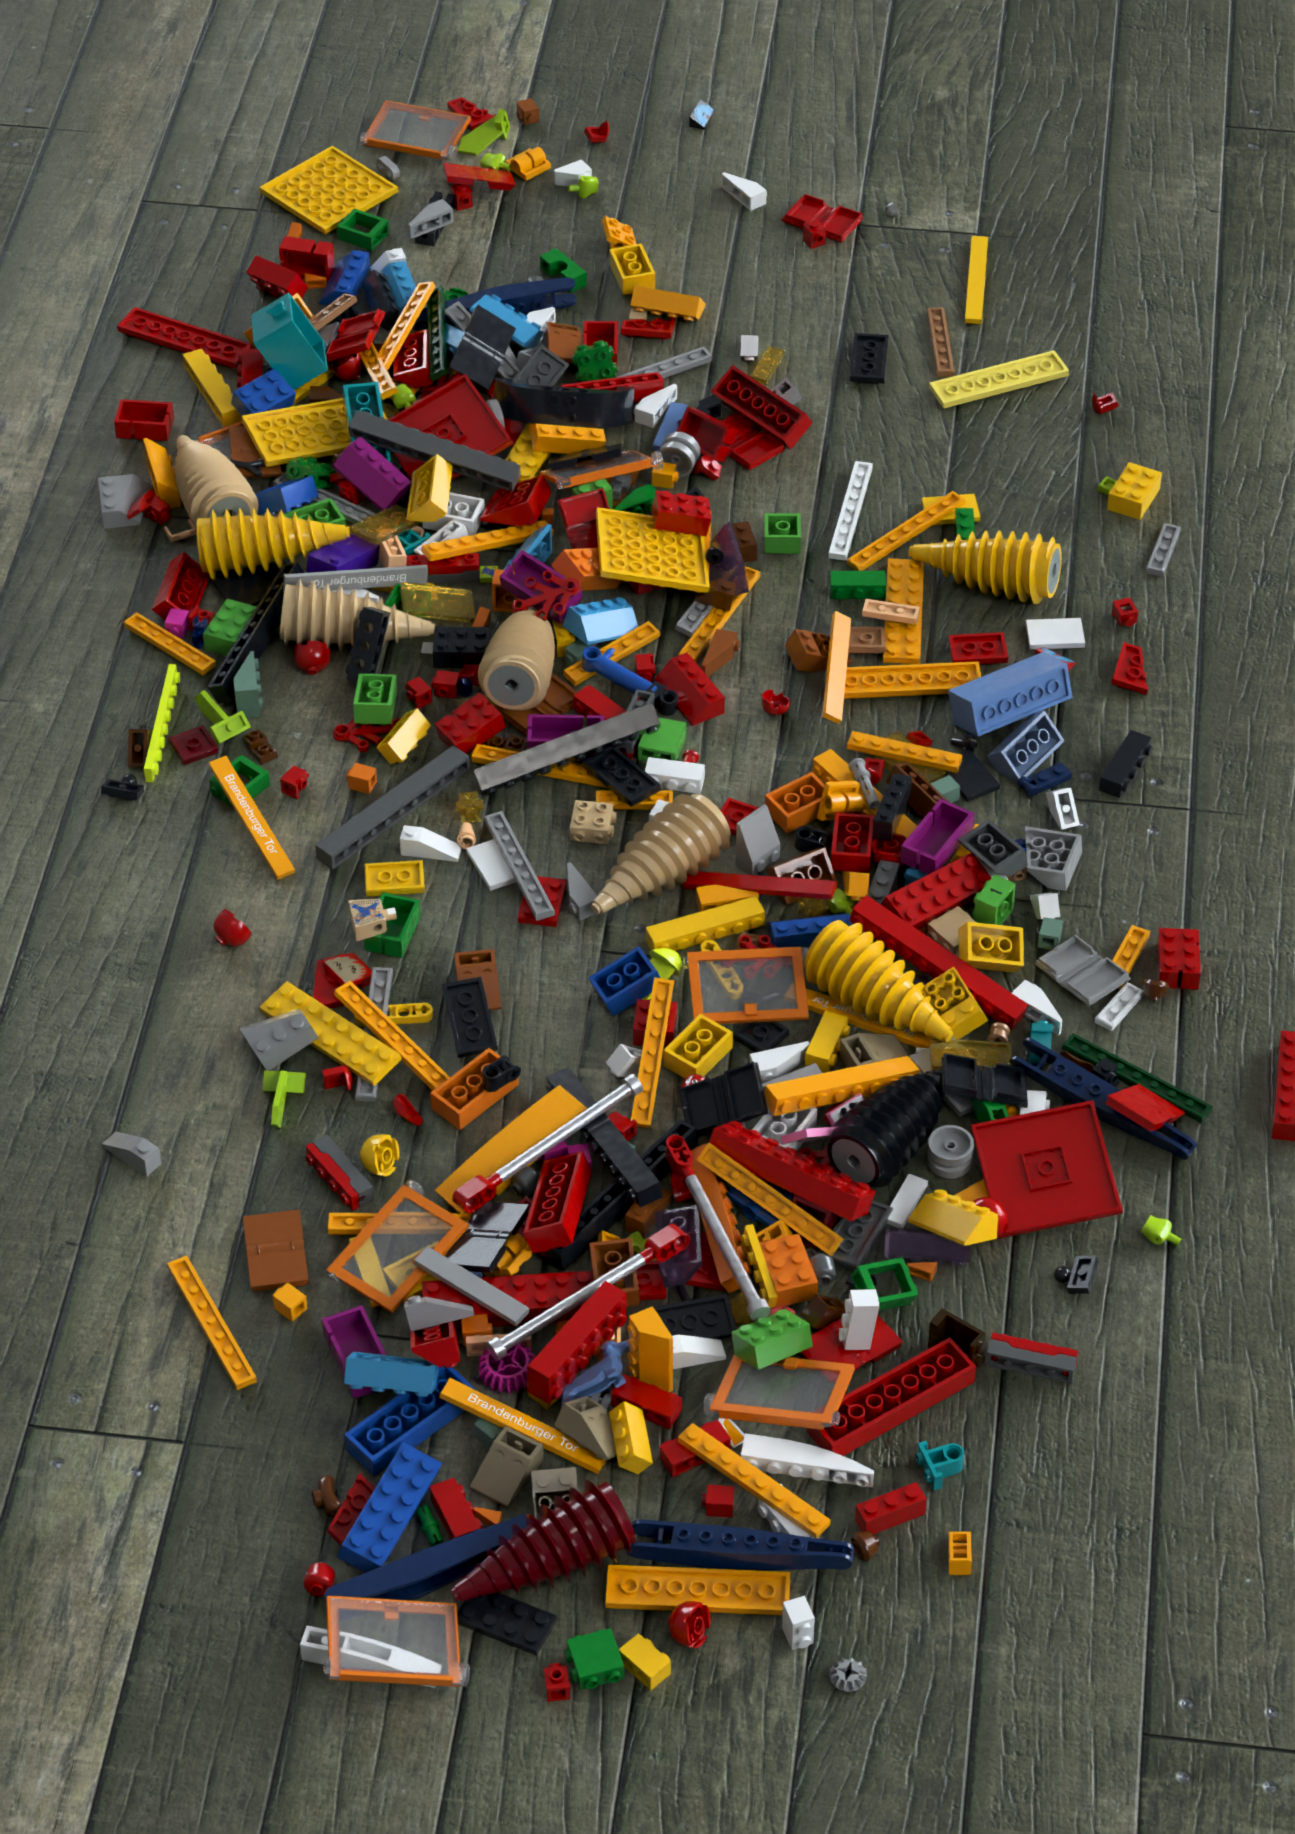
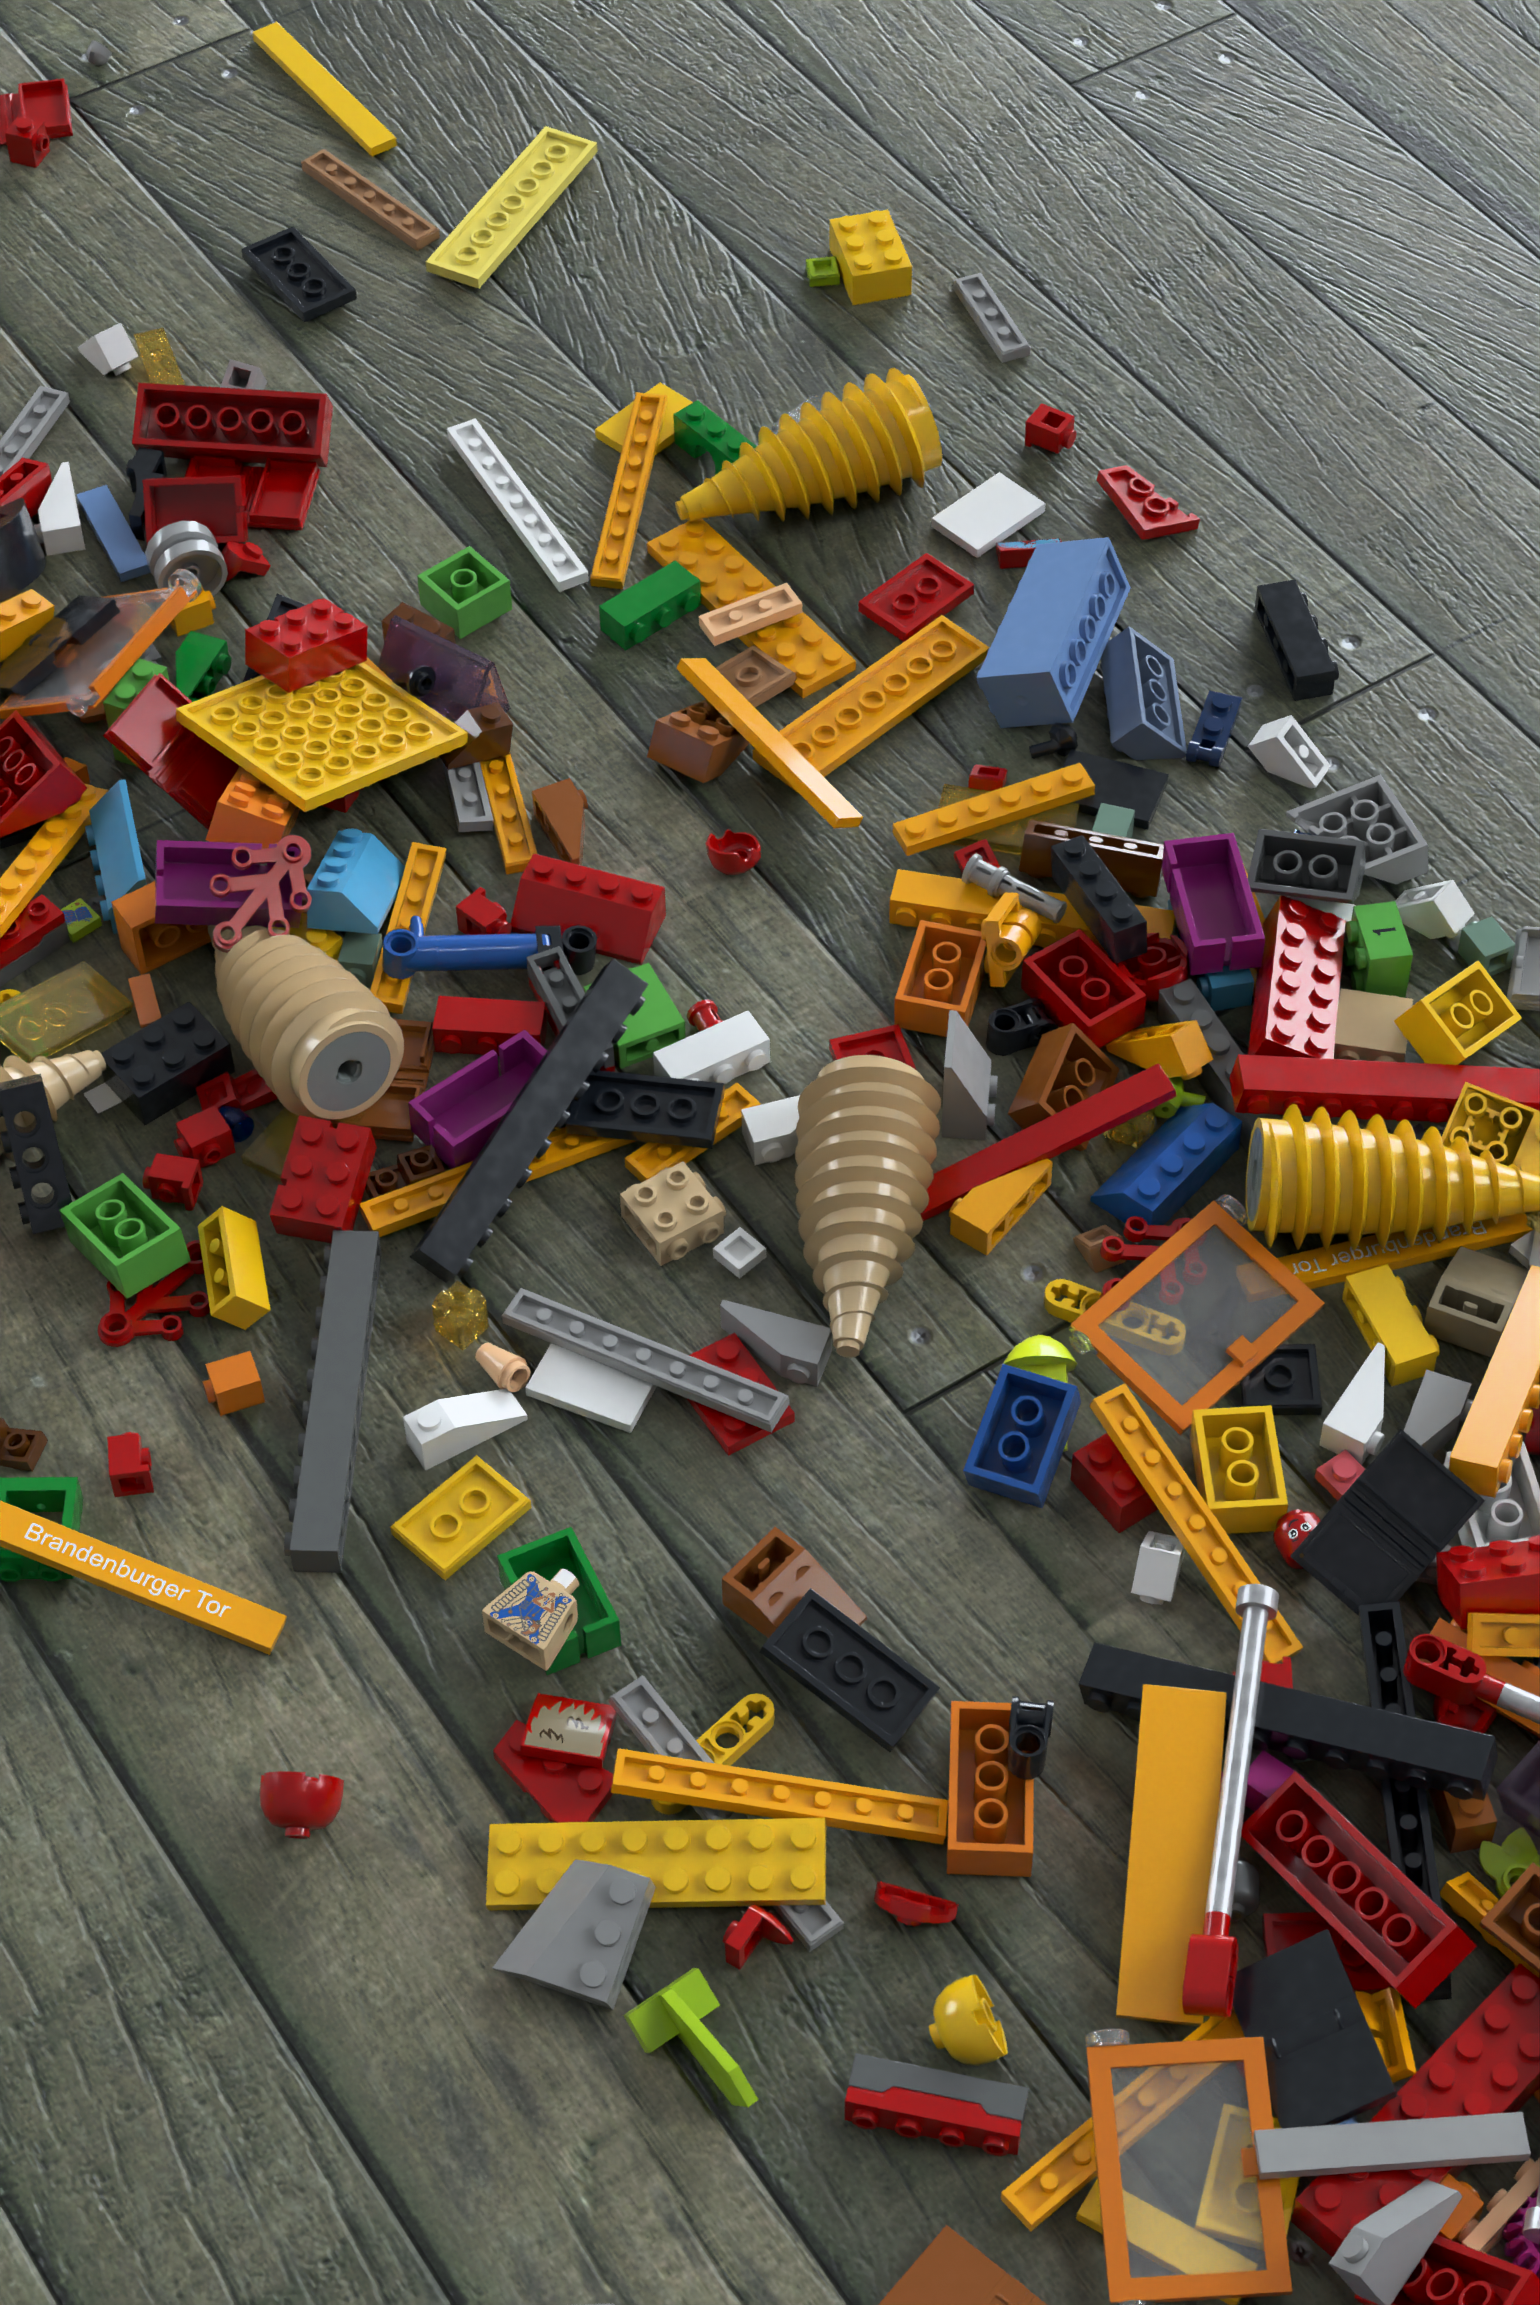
camera: 40 degrees left, 5 degrees up
yellow brick [646,896,765,951] -> none
red plate [1092,393,1119,414] -> none
none -> white plate [713,1227,766,1279]

